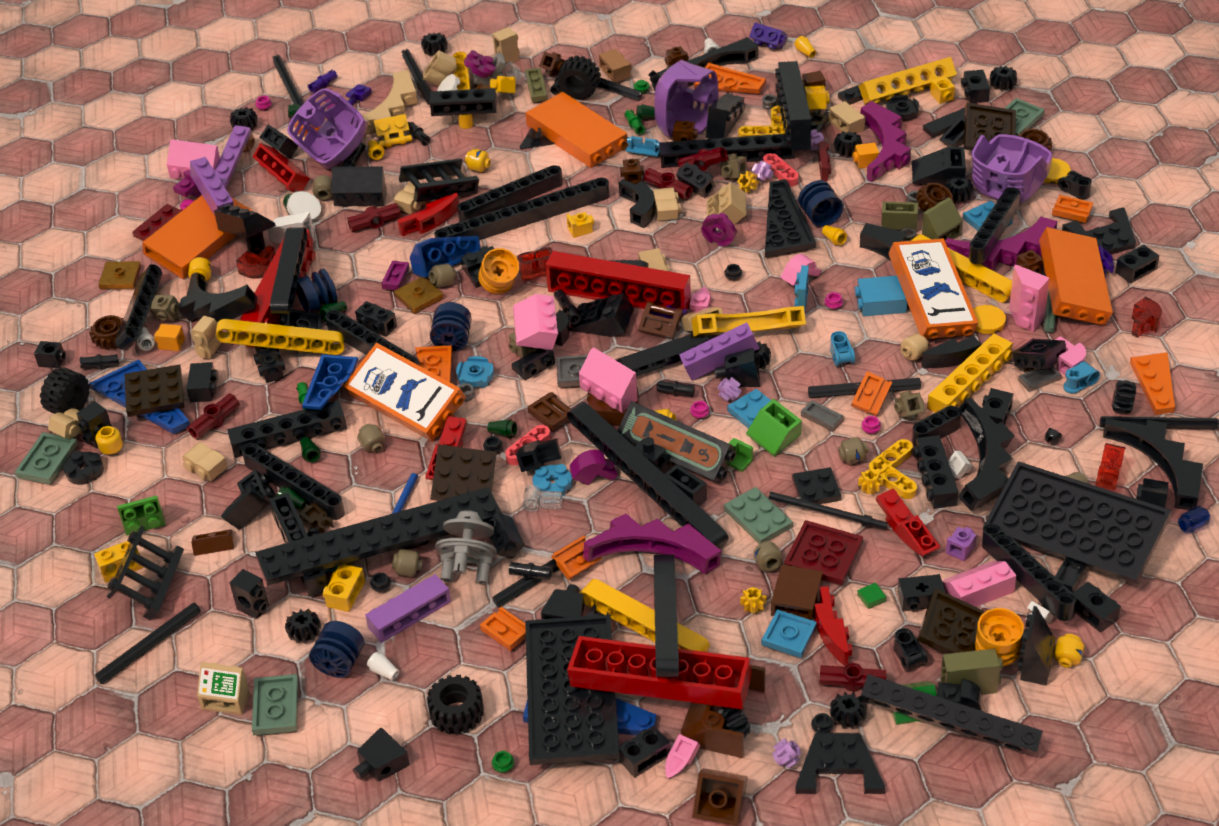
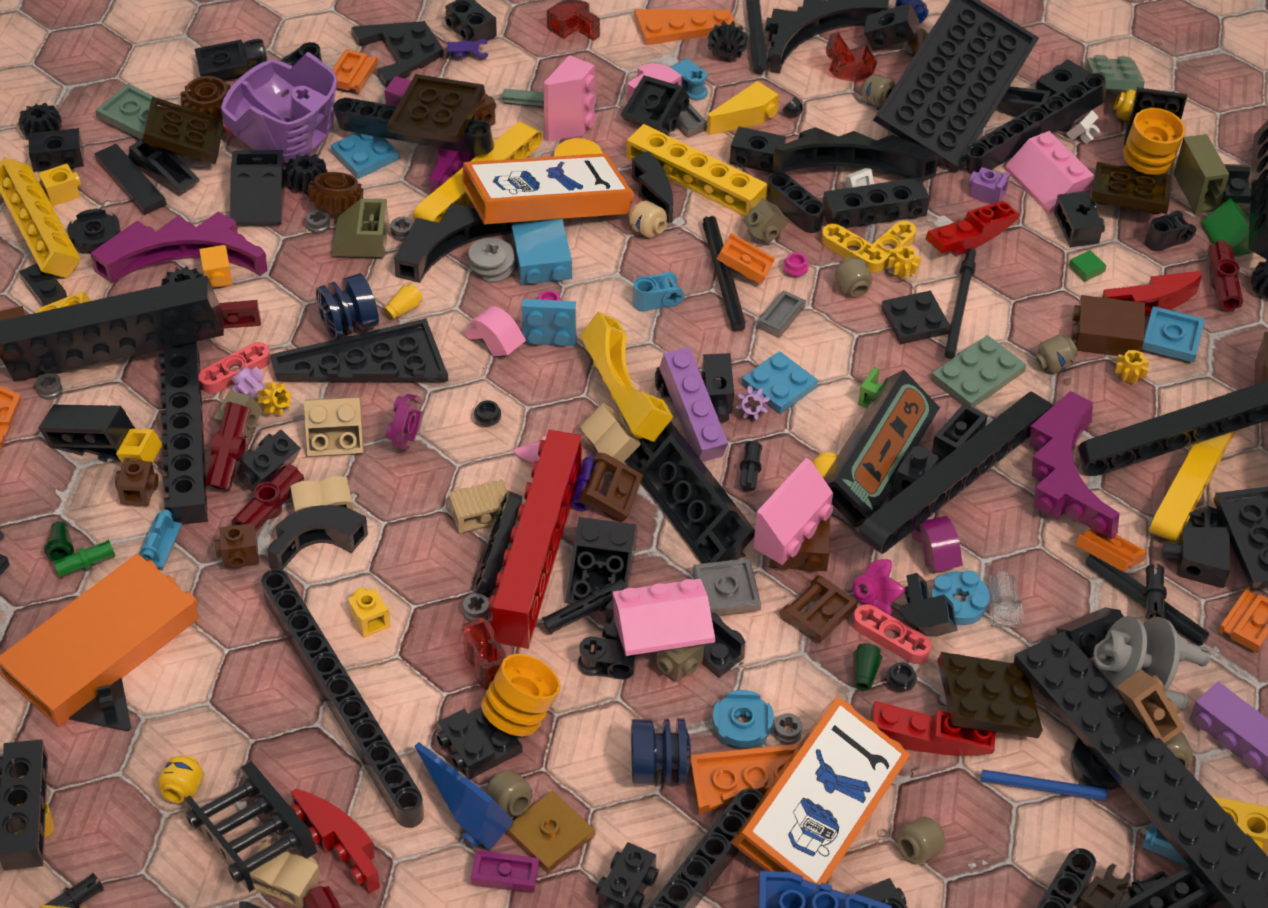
camera: 100 degrees left, 5 degrees up
black plate [370,573,391,592] -> none
black beam [457,165,563,222] -> none
medium lavender piece [655,60,718,137] -> none
dark pink plate [690,401,709,418] -> none
yellow beam [738,106,785,137] -> none
bright green slope [746,399,802,457] -> none
dark red plate [784,520,863,586] -> none
tan brick [829,101,865,134] -> none
olive slope [922,197,963,241] -> none
orange brick [1039,227,1113,326] -> none
none -> yellow brick [116,428,163,469]
none -> black plate [195,39,268,79]
none -> dark brown plate [387,74,485,143]
none -> light grey piece [468,238,515,283]
none -> yellow slope [707,81,779,135]
none -> dark pink plate [853,559,905,616]
none -> sand green plate [1086,55,1145,90]
none -> medium nougat brick [1116,669,1185,743]

